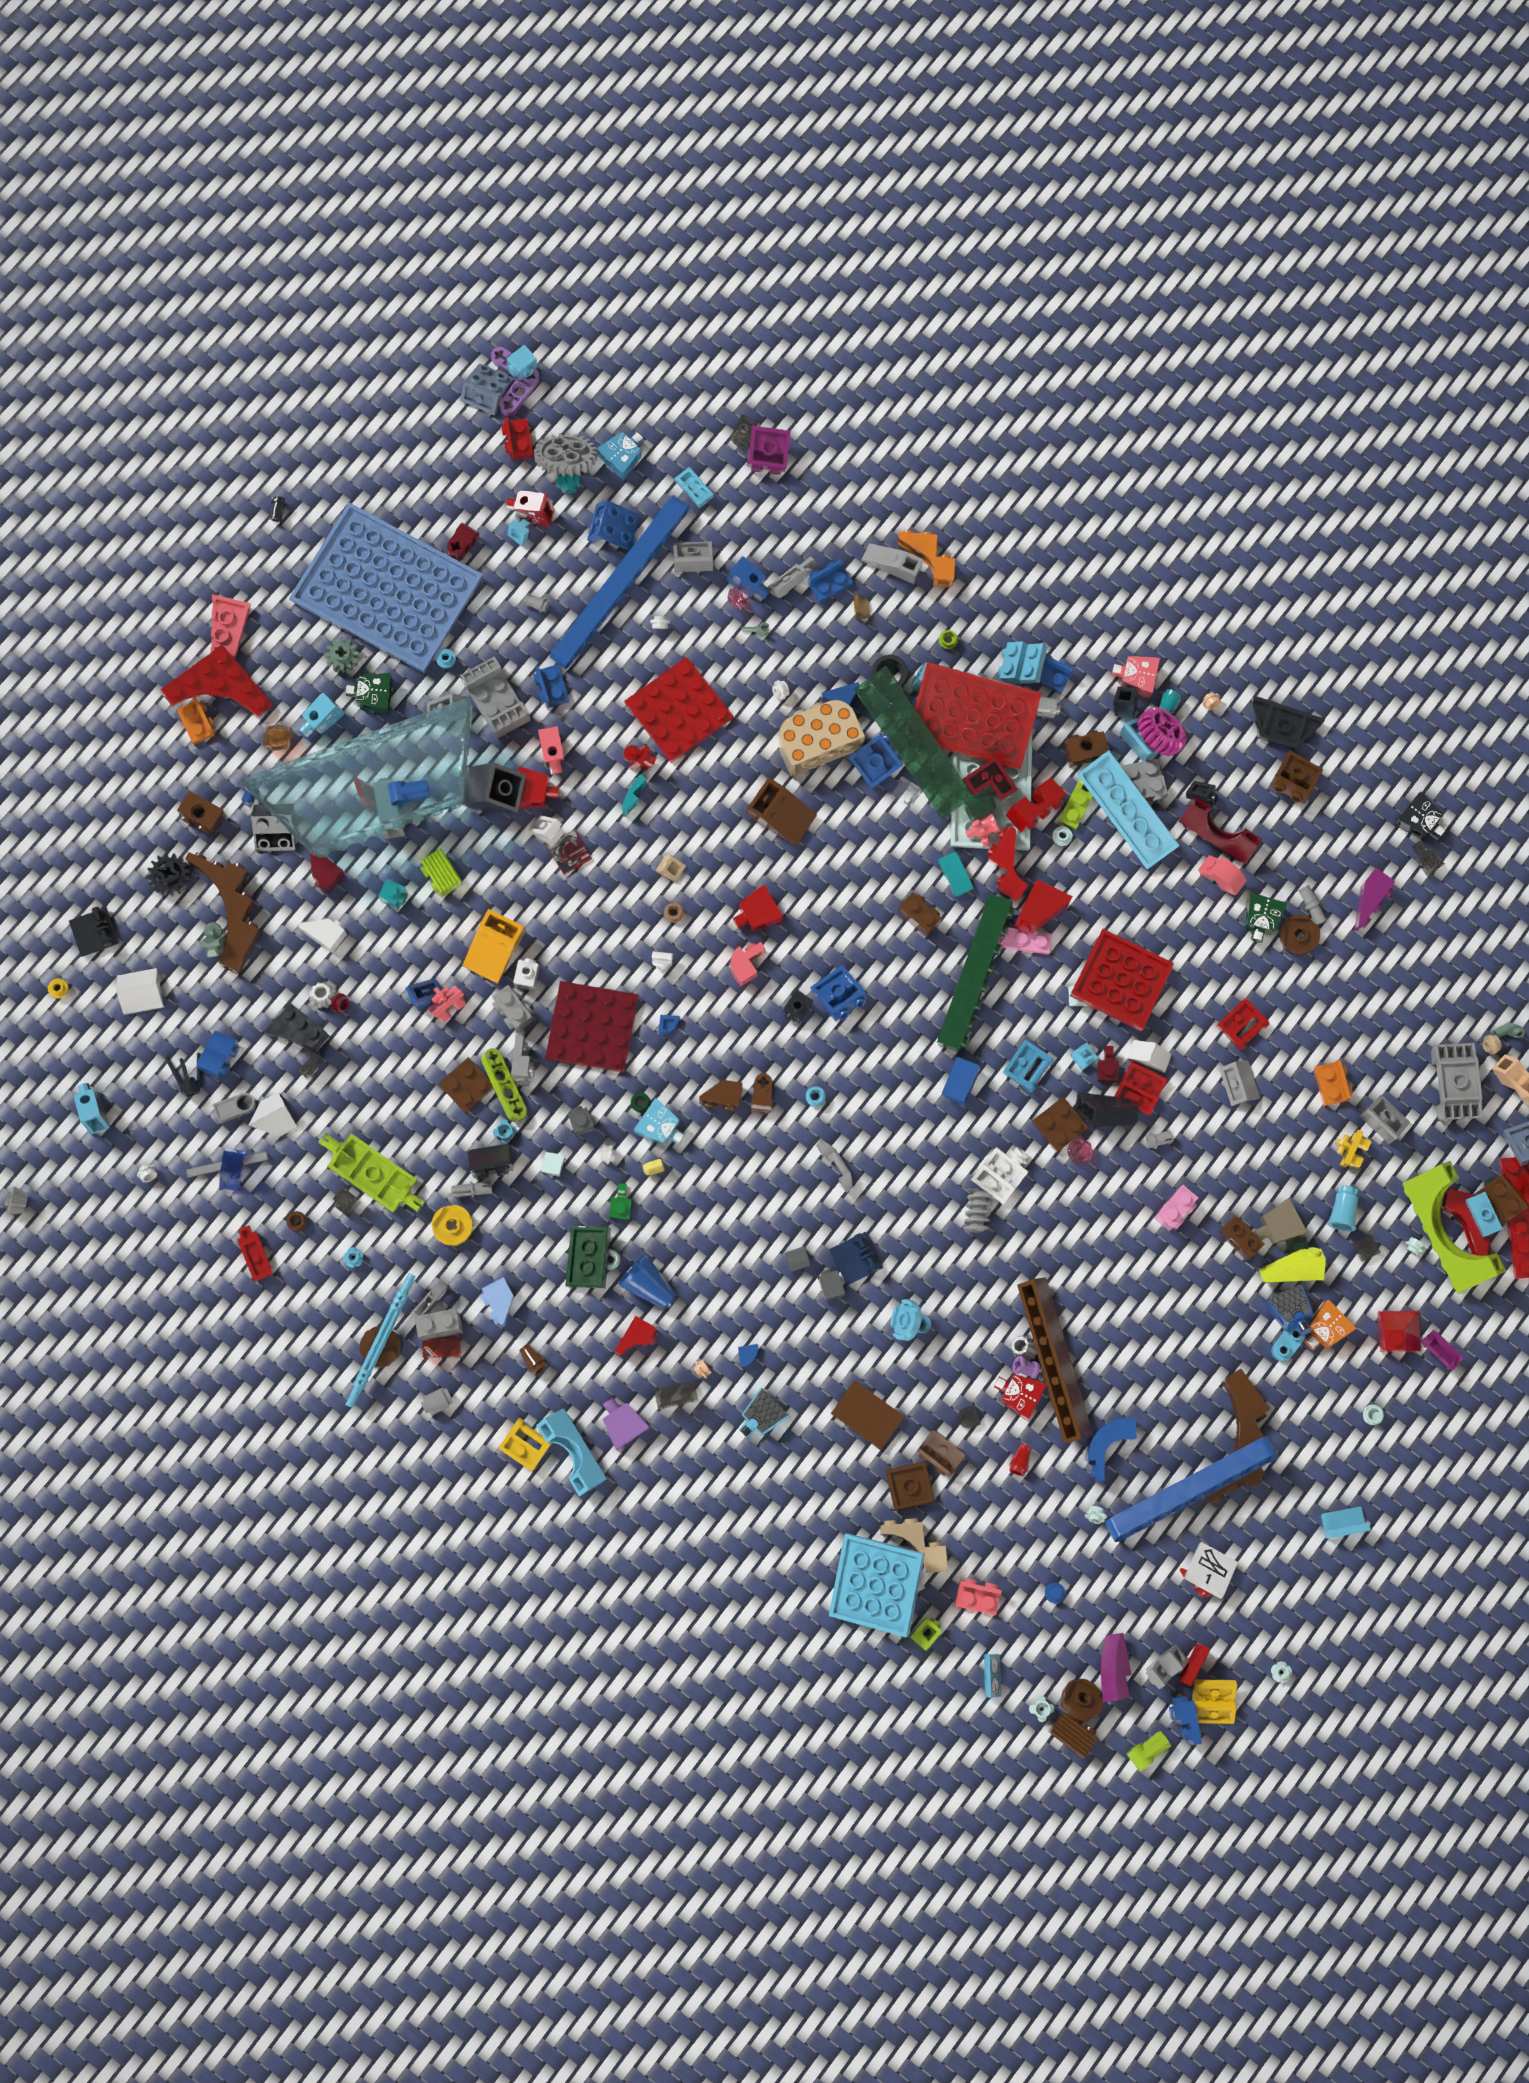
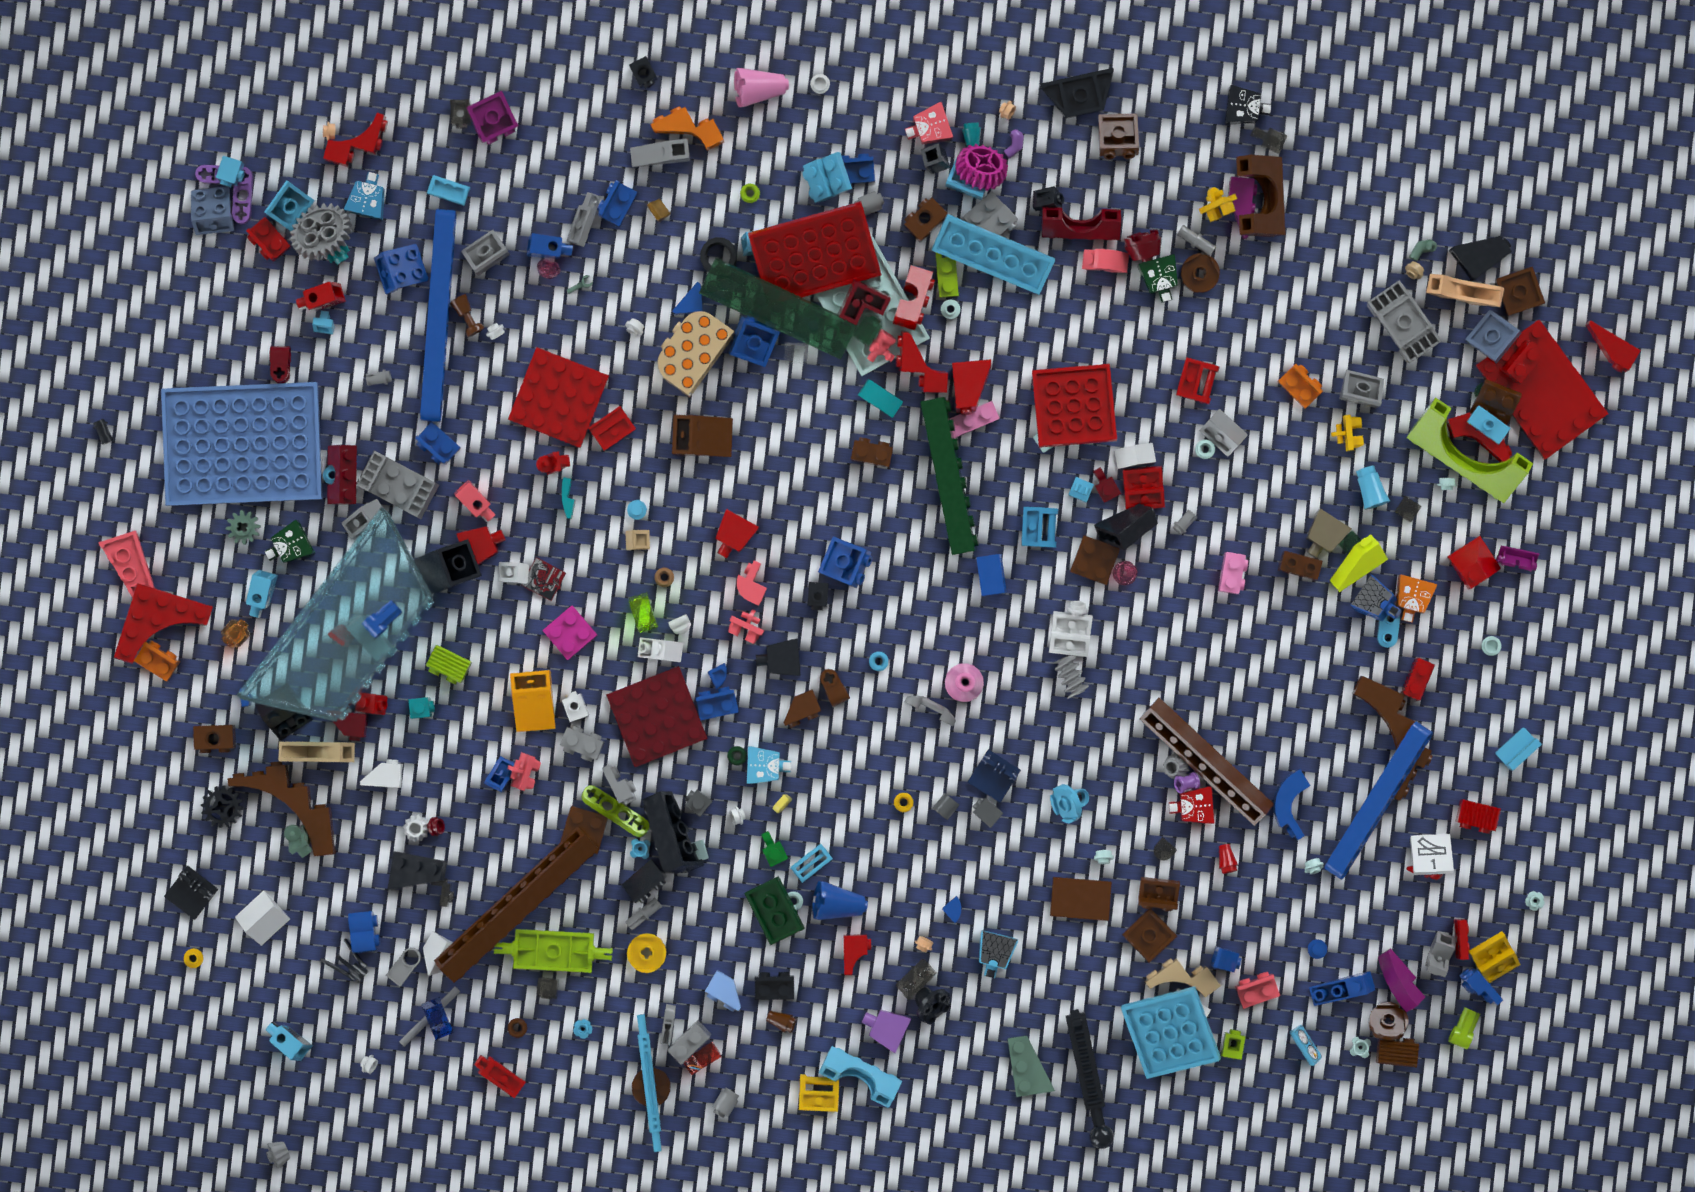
camera: 20 degrees left, 10 degrees up
none -> medium azure slope [264,180,315,231]
none -> tan arch [279,742,355,762]
none -> red arch [323,113,388,167]
none -> light nougat plate [323,122,335,141]
none -> dark red arch [327,445,357,505]
none -> red bracket [355,692,388,715]
none -> reddish brown brick [434,827,598,983]
none -> reddish brown piece [449,294,485,337]
none -> dark pink plate [542,605,597,660]
none -> red plate [588,406,636,451]
none -> medium azure plate [627,500,647,520]
none -> black brick [629,56,658,89]
none -> clear neon green torso [629,592,658,633]
none -> white slope [638,638,683,662]
none -> black wedge [642,791,704,873]
none -> blue bracket [695,687,739,721]
none -> coral hips [728,609,764,644]
none -> bright pink cone [734,68,789,107]
none -> black bracket [755,972,794,1000]
none -> black torso [756,638,801,676]
none -> medium azure tile [790,844,833,883]
none -> white plate [810,74,830,94]
none -> yellow plate [894,793,913,812]
none -> black plate [915,987,951,1025]
none -> bright pink cone [945,663,984,702]
none -> medium lavender arm [1003,129,1024,159]
none -> sand green wing [1007,1035,1055,1097]
none -> black gear [1065,1009,1114,1149]
none -> light aqua plate [1094,850,1114,864]
none -> dark red cone [1124,229,1162,262]
none -> light aqua plate [1195,440,1215,459]
none -> yellow hips [1199,187,1237,222]
none -> blue slope [1210,946,1242,972]
none -> reddish brown arch [1236,154,1286,237]
none -> blue slope [1309,971,1375,1006]
none -> red brick [1400,658,1435,701]
none -> red brick [1455,799,1501,834]

